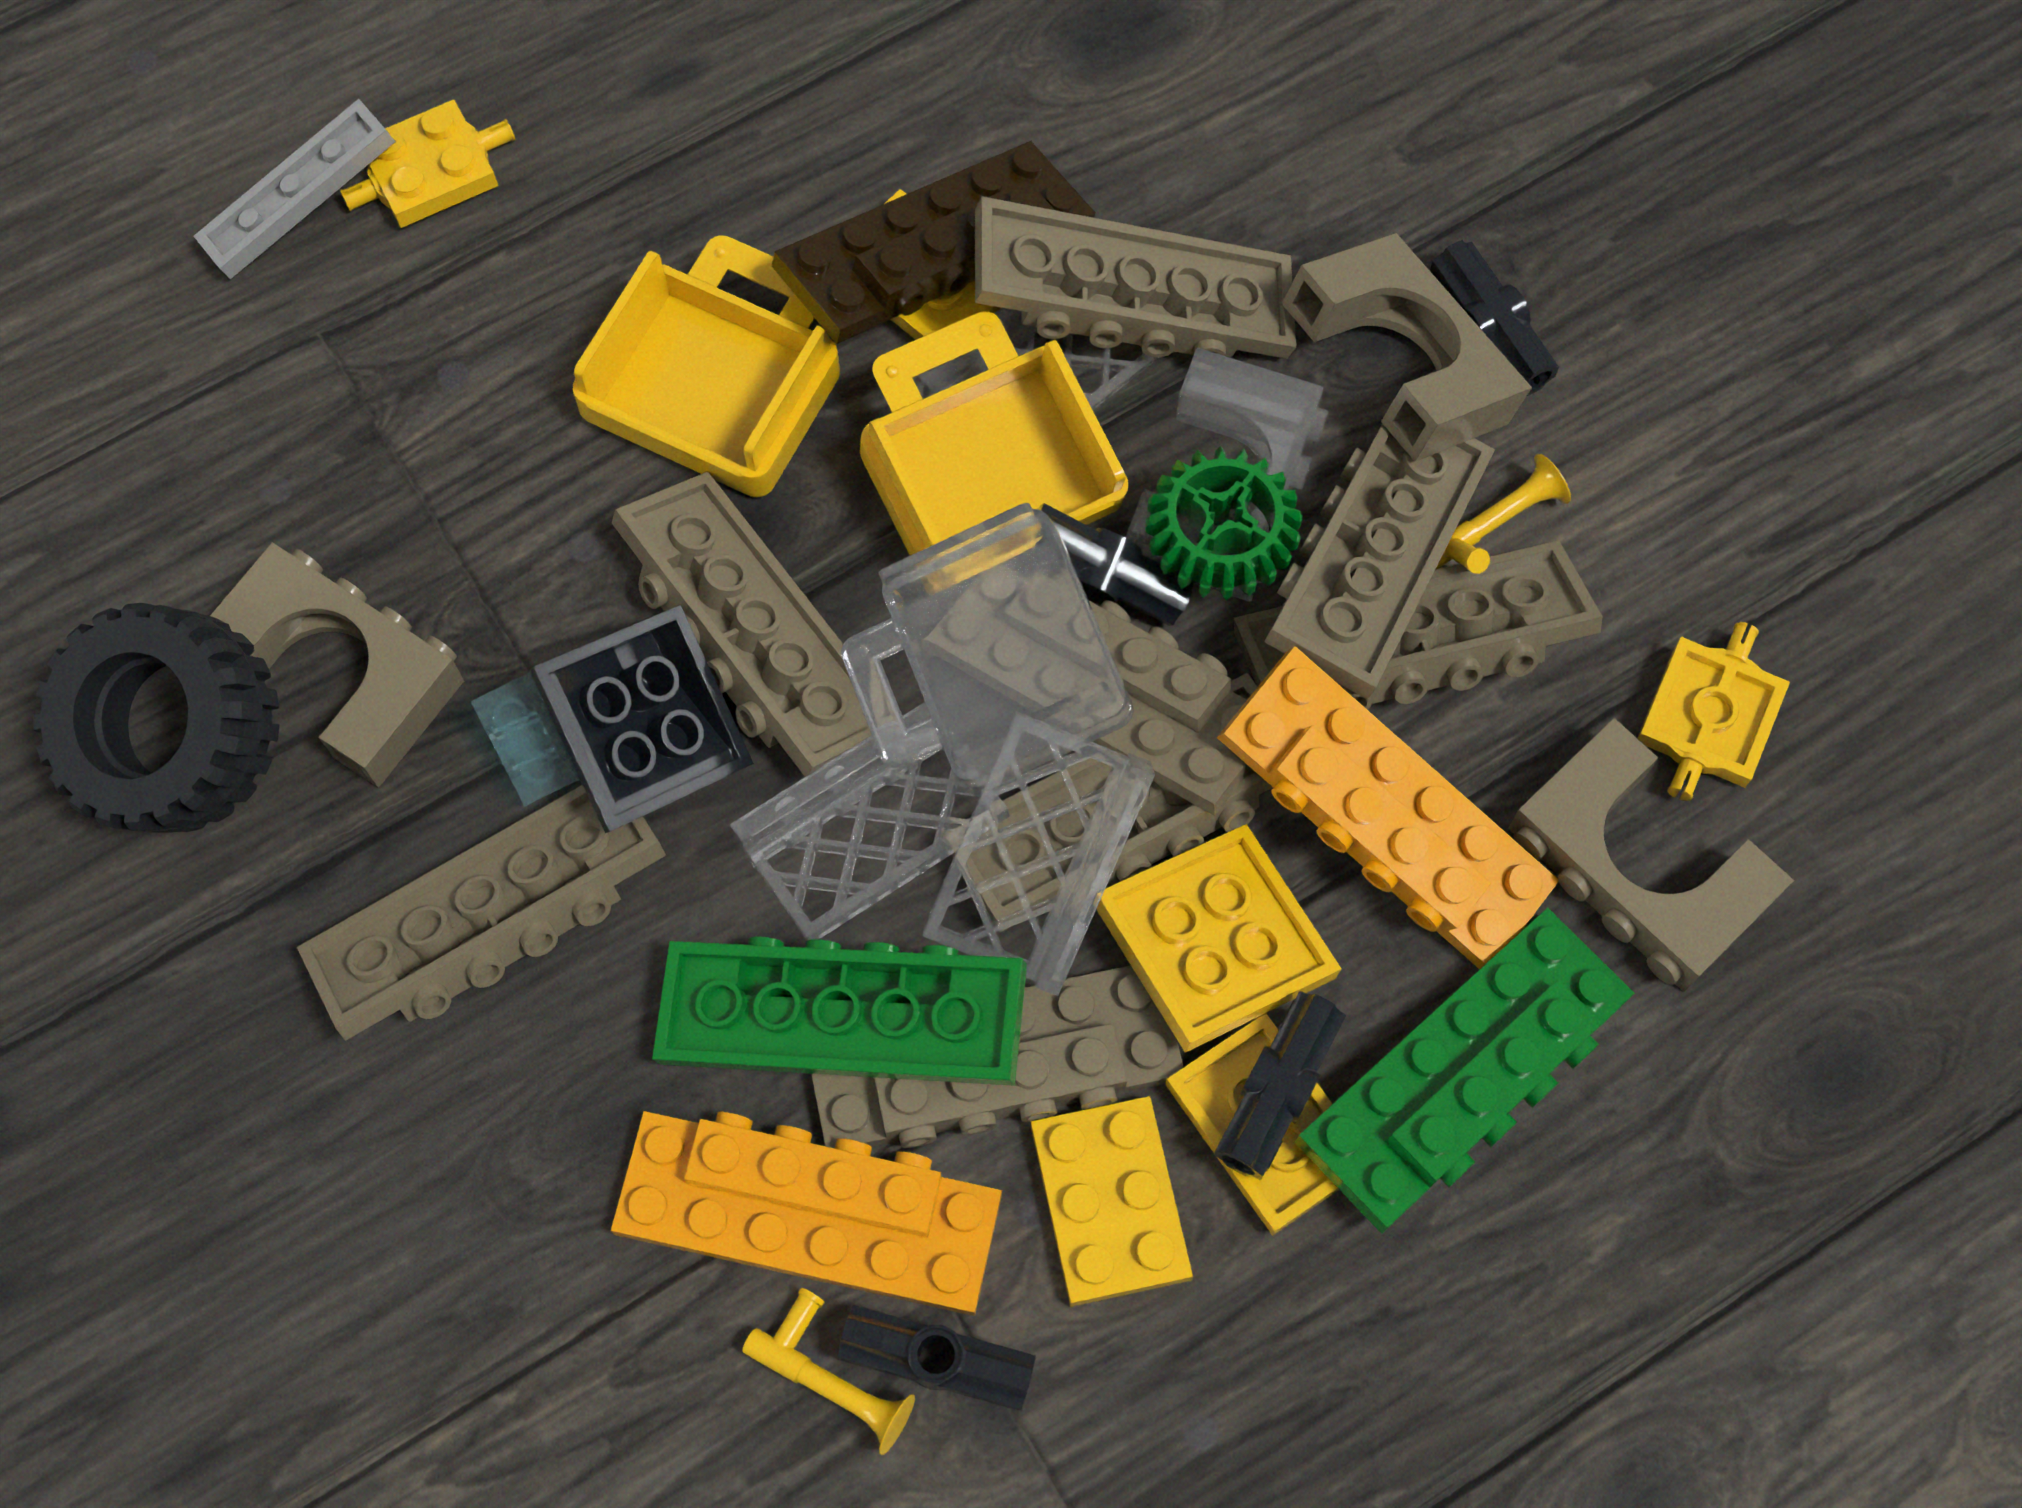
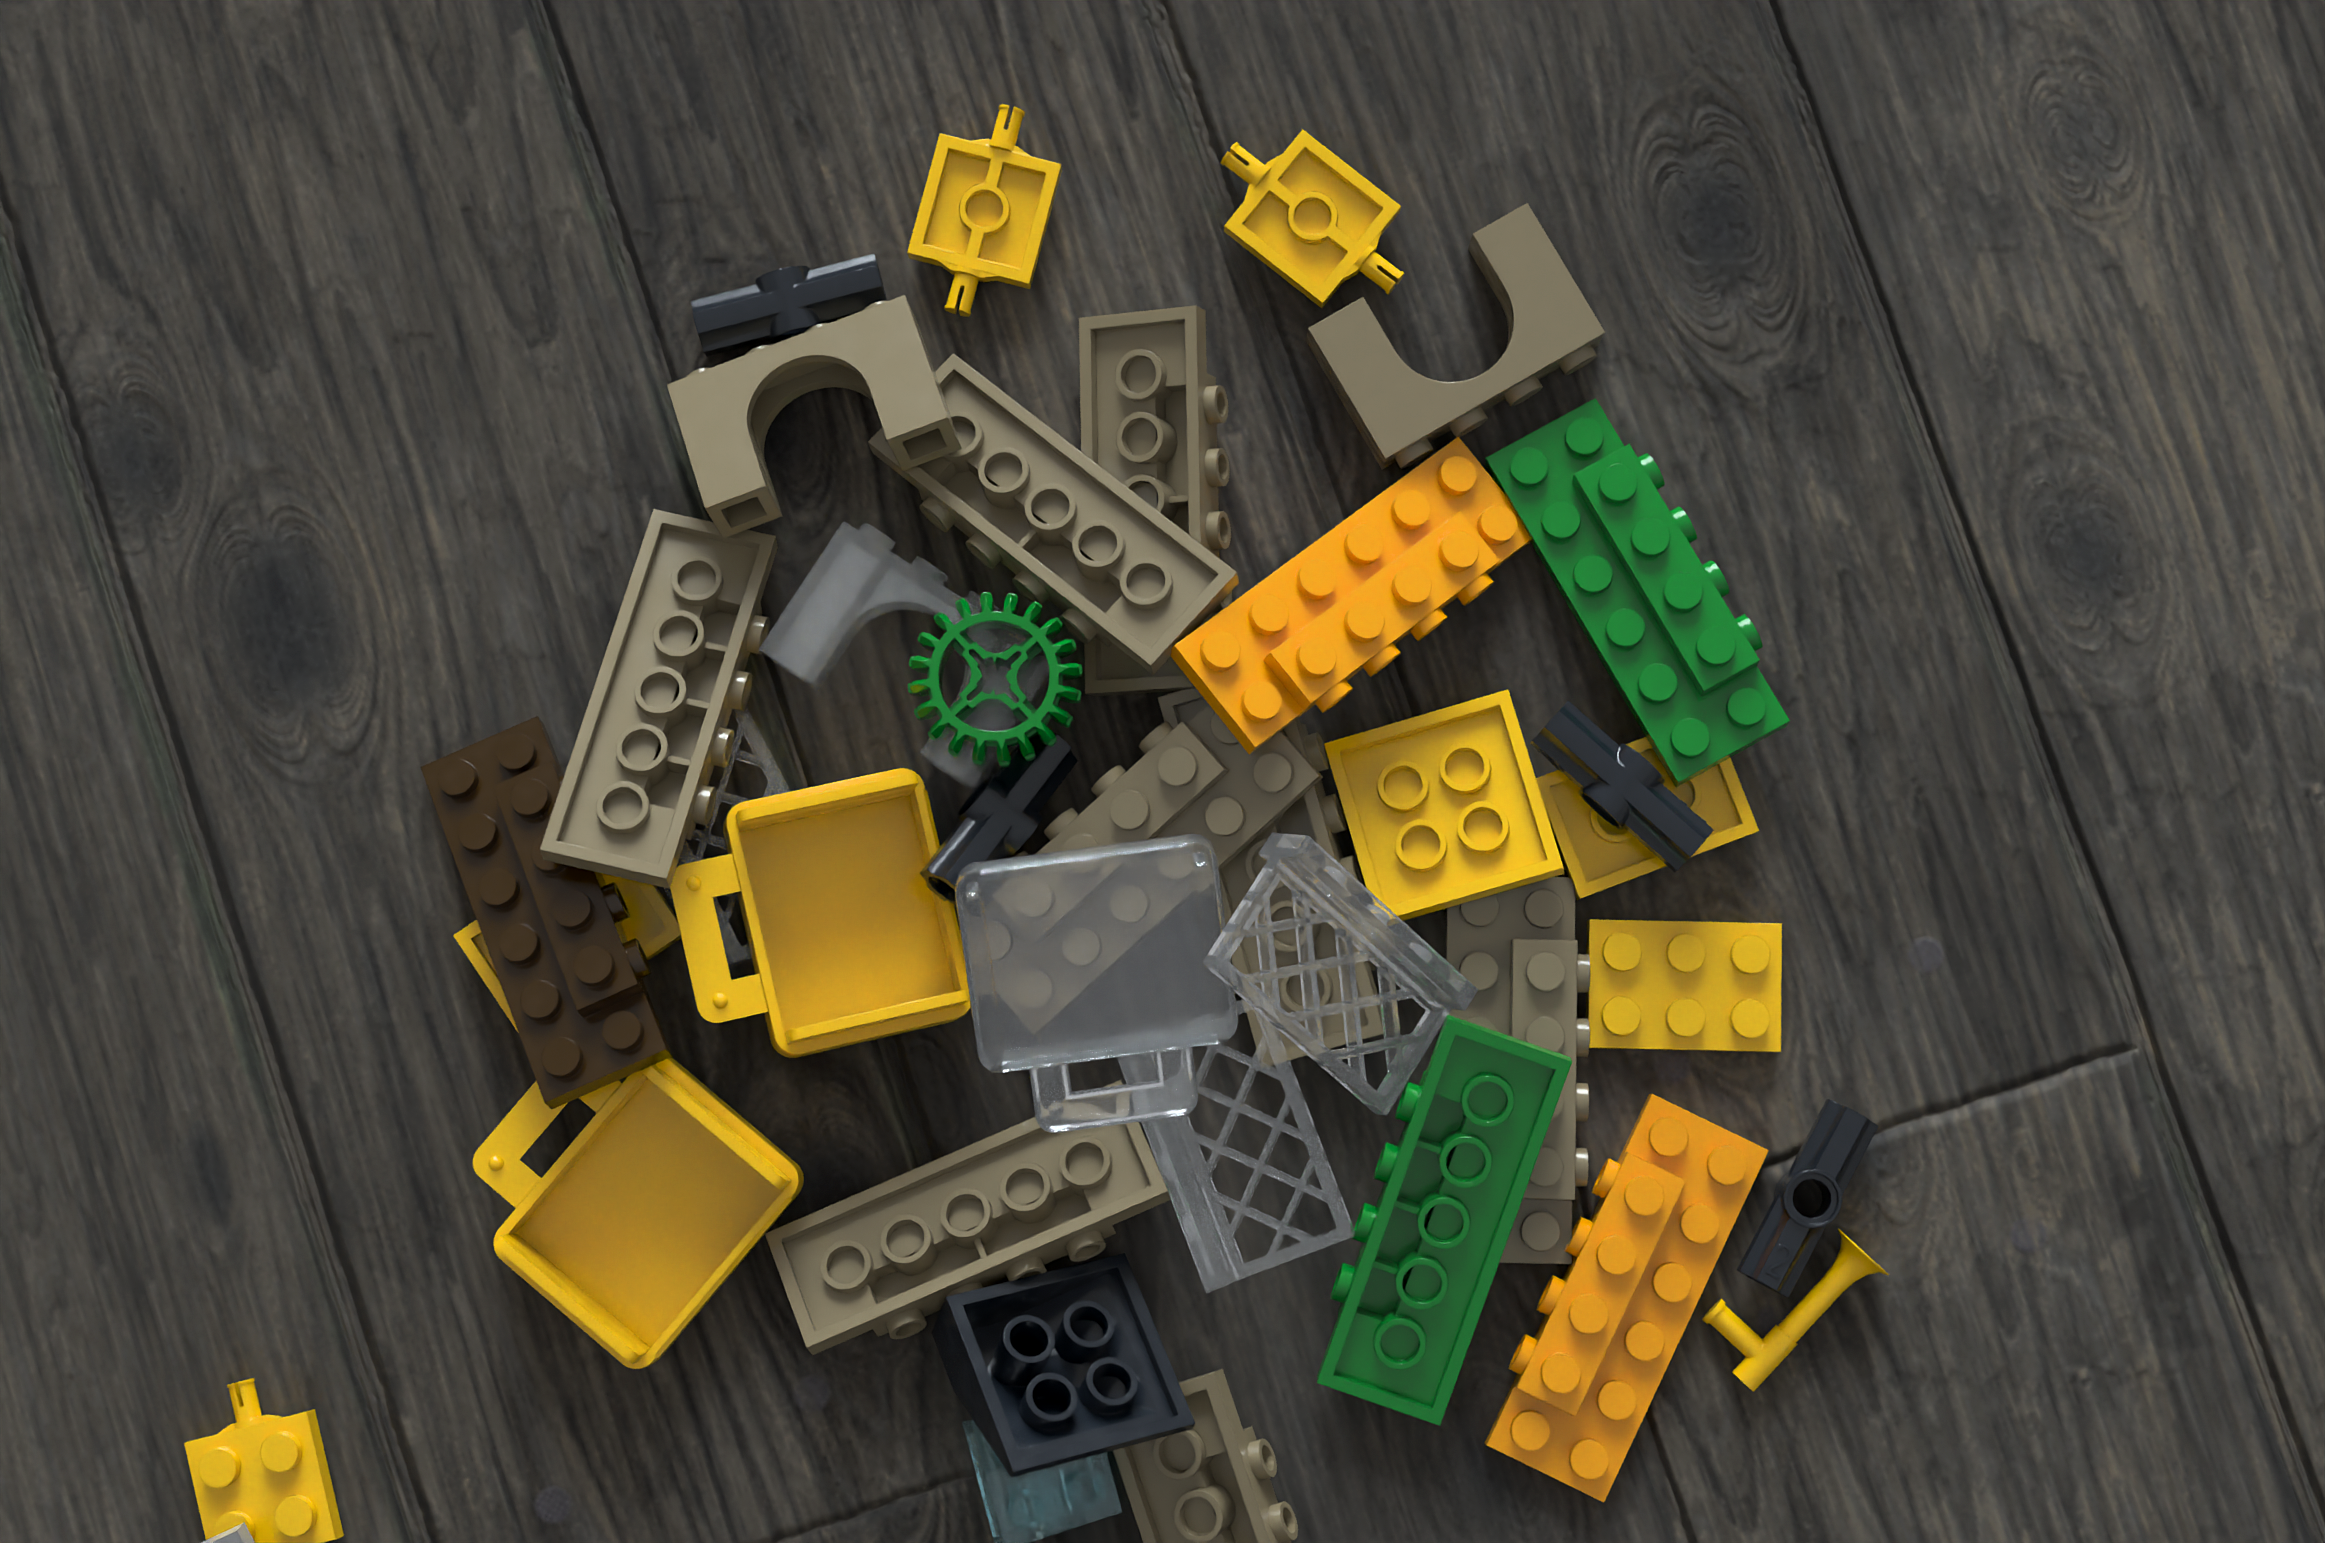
camera: 75 degrees left, 15 degrees up
yellow piece [1435,454,1571,574] -> none
none -> yellow plate [907,104,1062,317]

